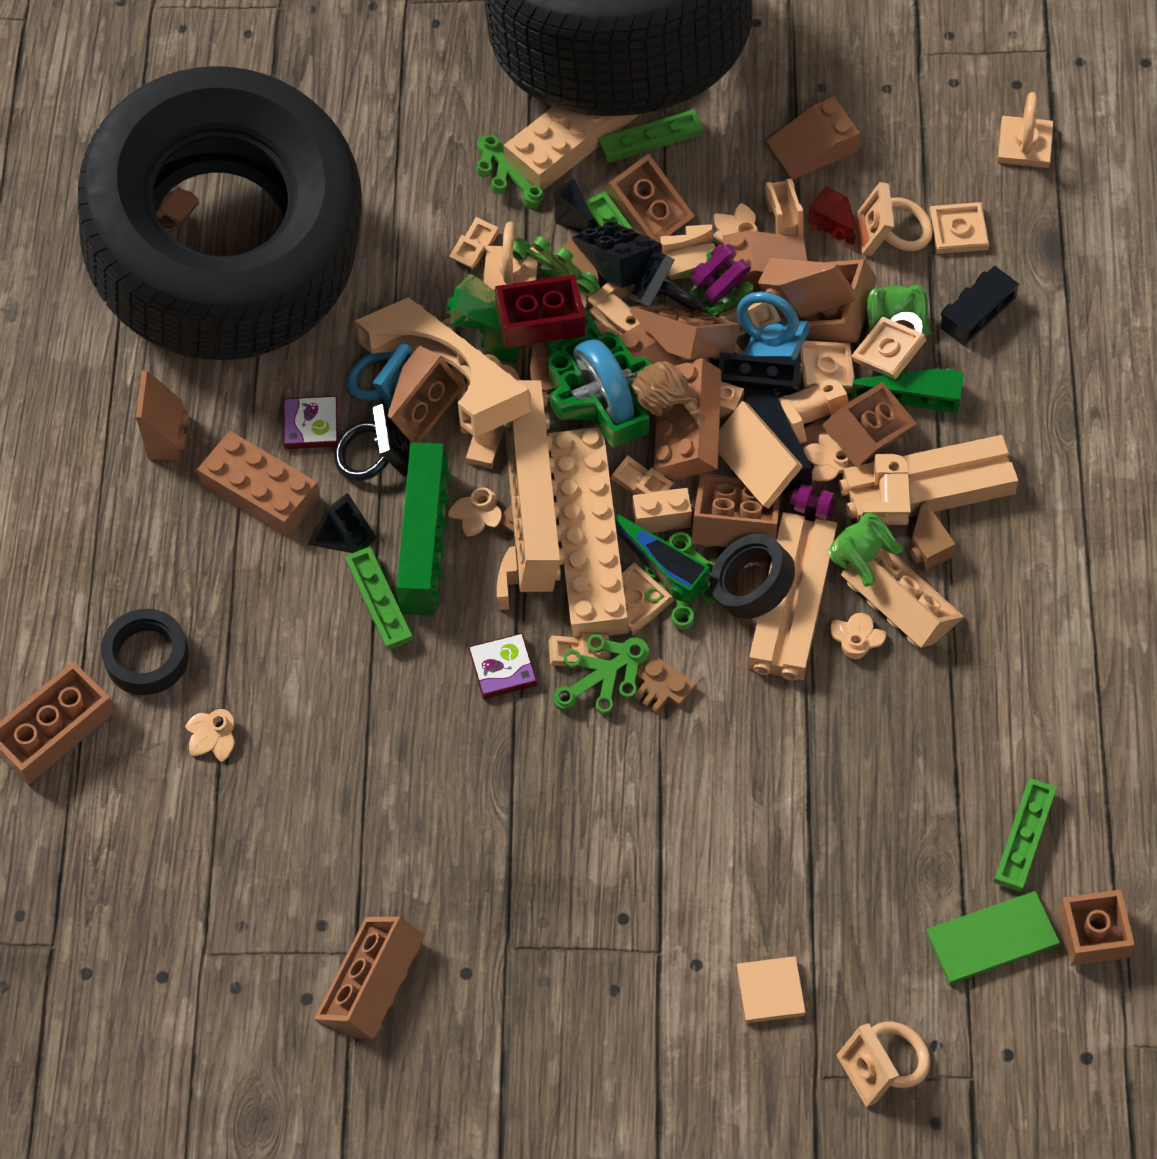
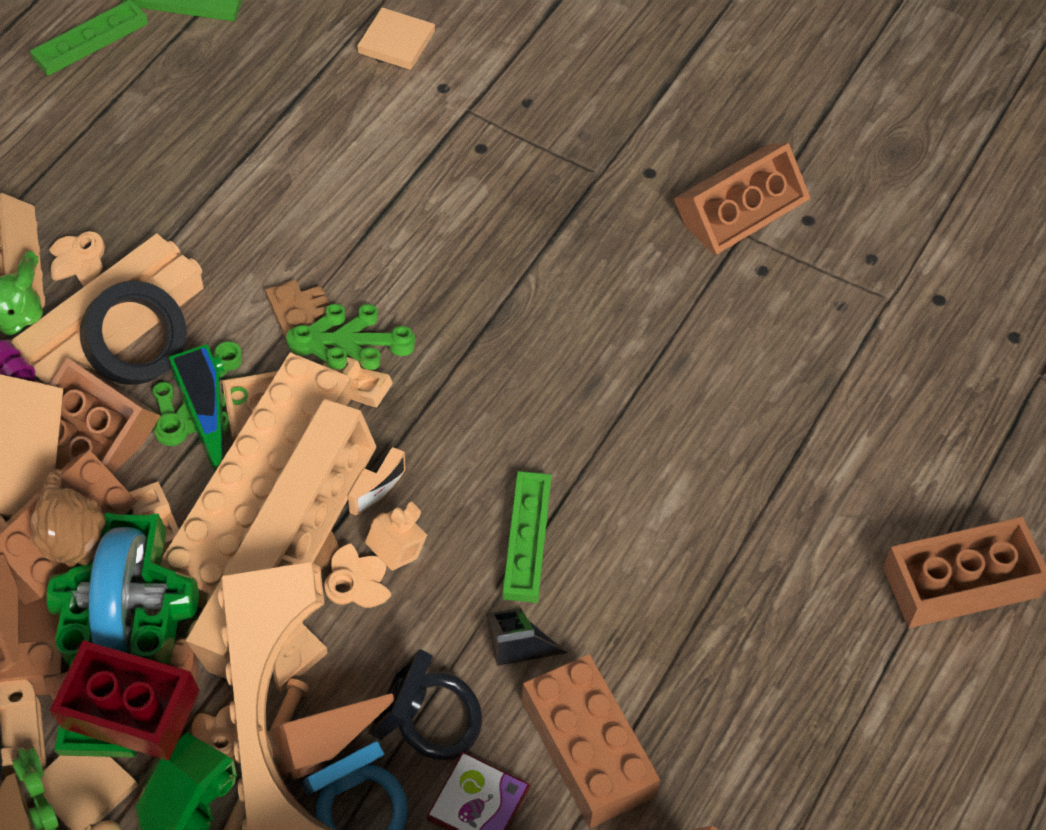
camera: 155 degrees left, 5 degrees down
black tyre [101,609,189,695] -> none
light nougat plate [185,709,235,762] -> none
green brick [396,442,451,615] -> none
tile [468,633,537,699] -> none
light nougat brick [633,488,692,533] -> none
none -> light nougat brick [365,501,427,571]

